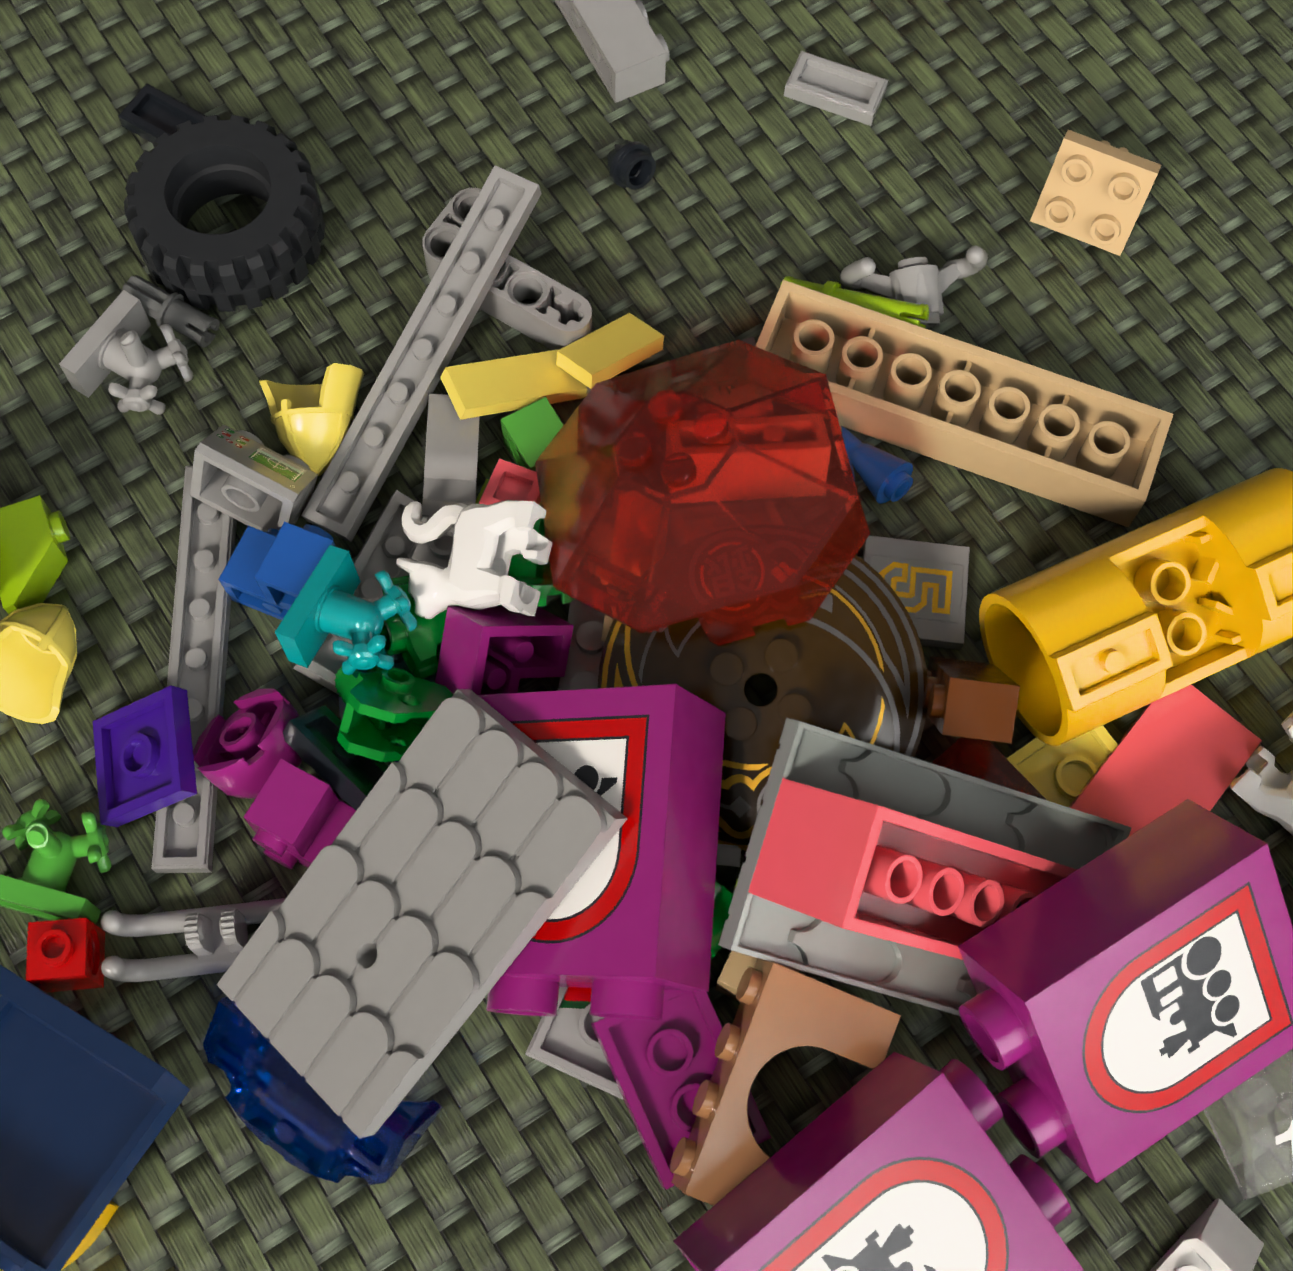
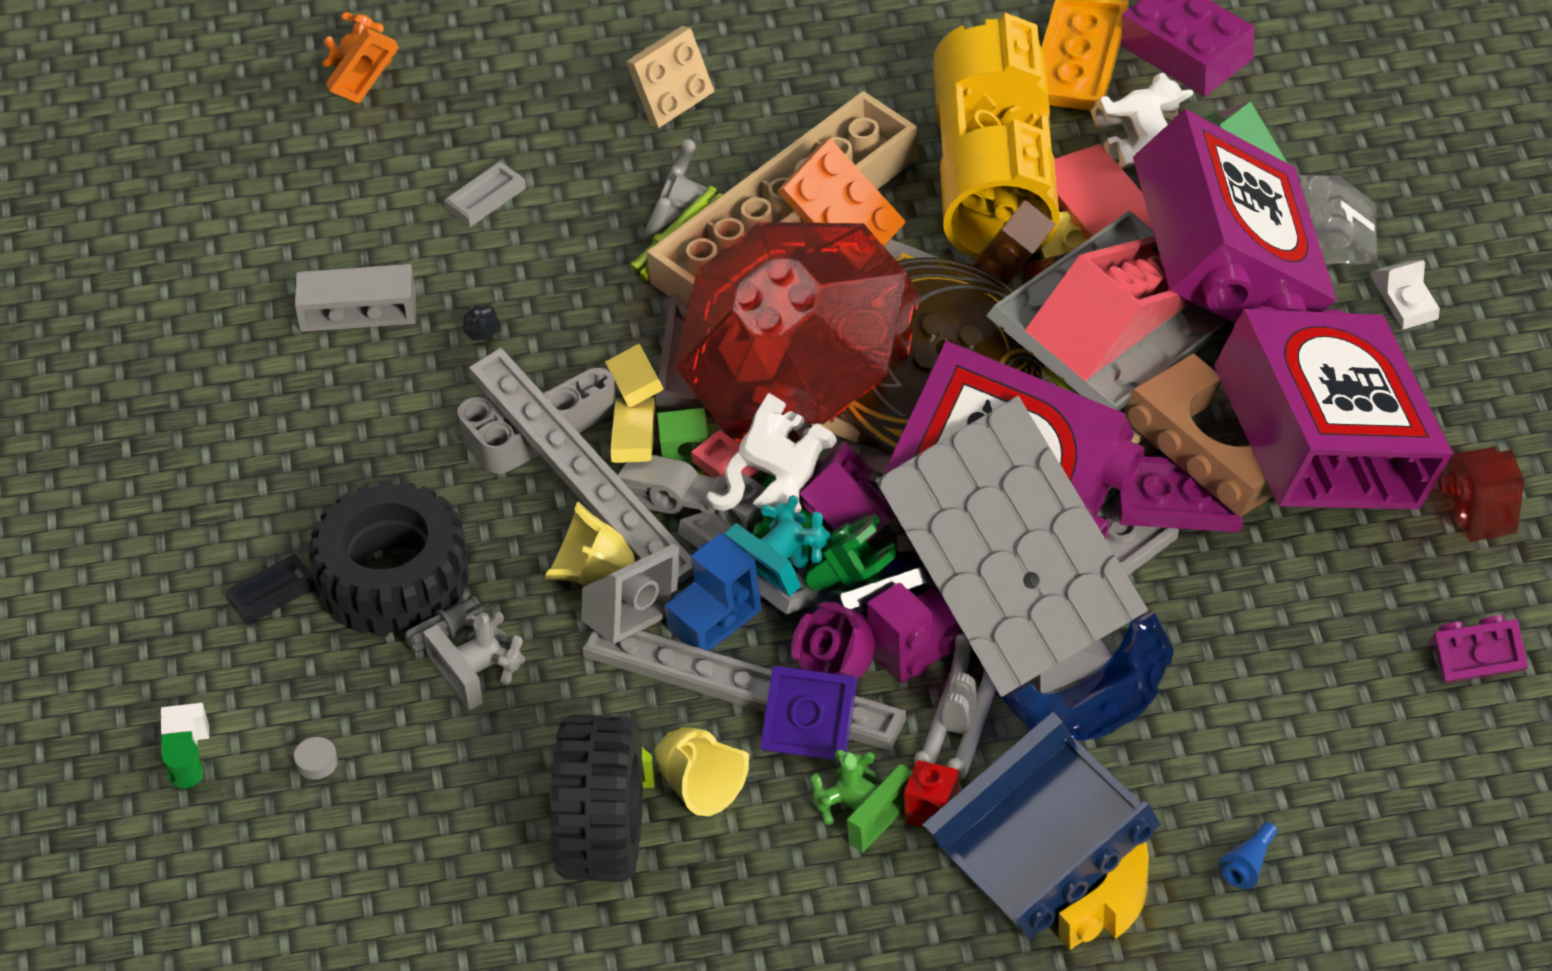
camera: 60 degrees left, 20 degrees down
none -> orange plate [777,138,906,275]

